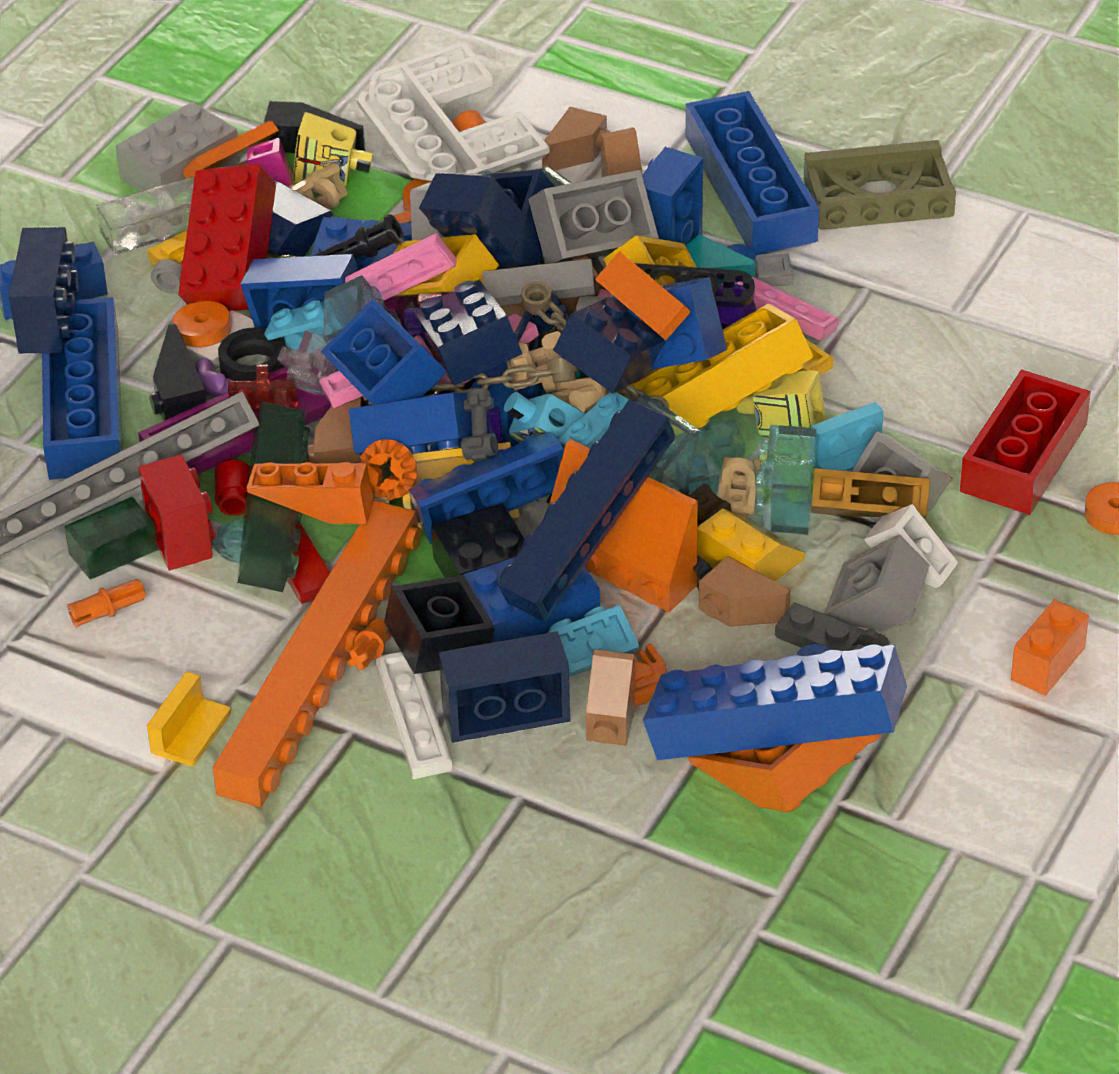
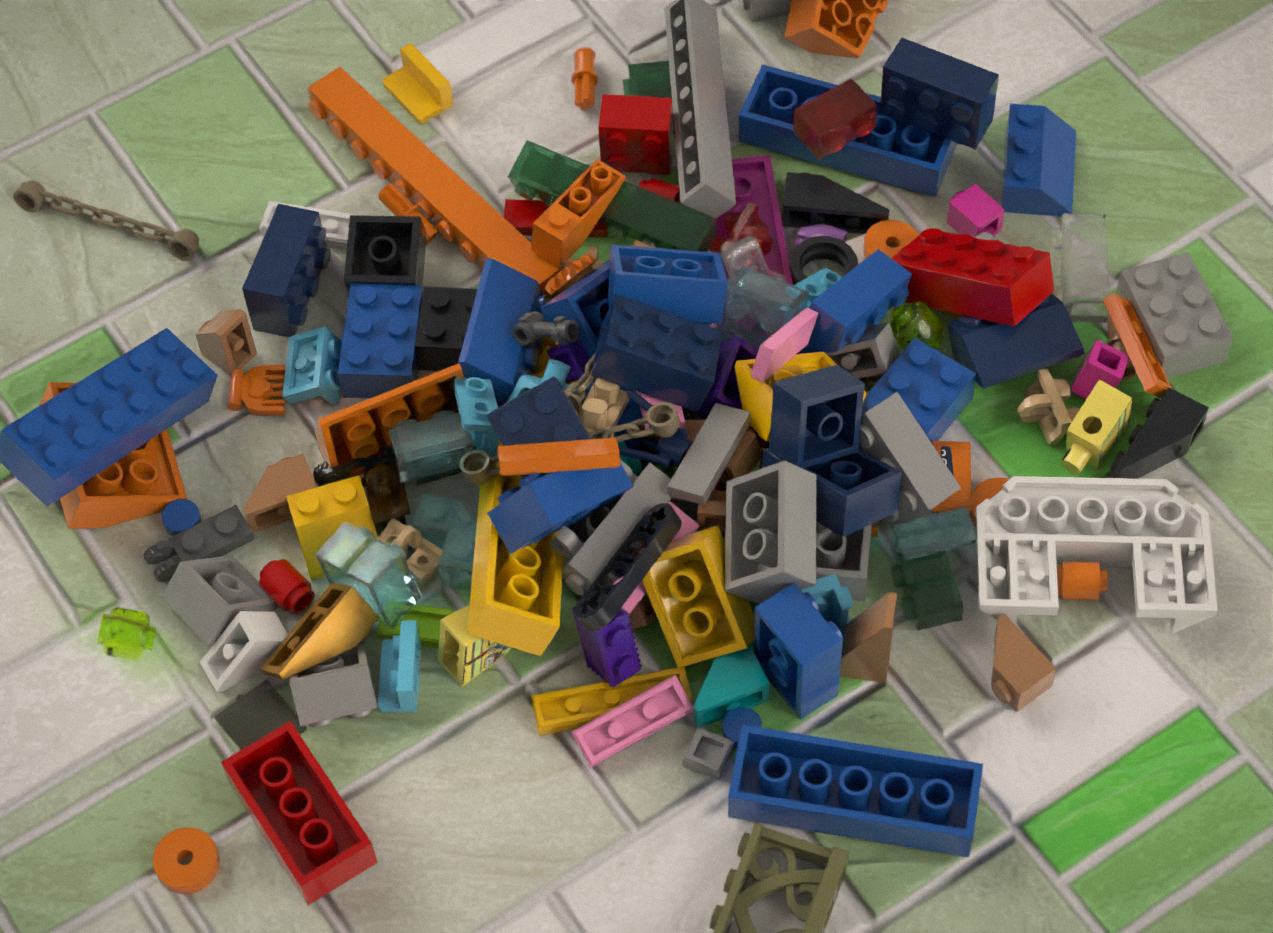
camera: 120 degrees right, 15 degrees up
black pin [313,214,404,259] -> none
dark blue brick [497,399,676,622] -> none
orange brick [1011,599,1089,696] -> none
none -> dark tan piece [13,180,199,261]
none -> clear neon green head [97,607,157,661]
none -> clear smoke piece [214,679,307,750]
none -> red brick [259,559,315,615]
none -> clear red brick [794,78,877,159]
none -> dark pink brick [947,183,1005,238]

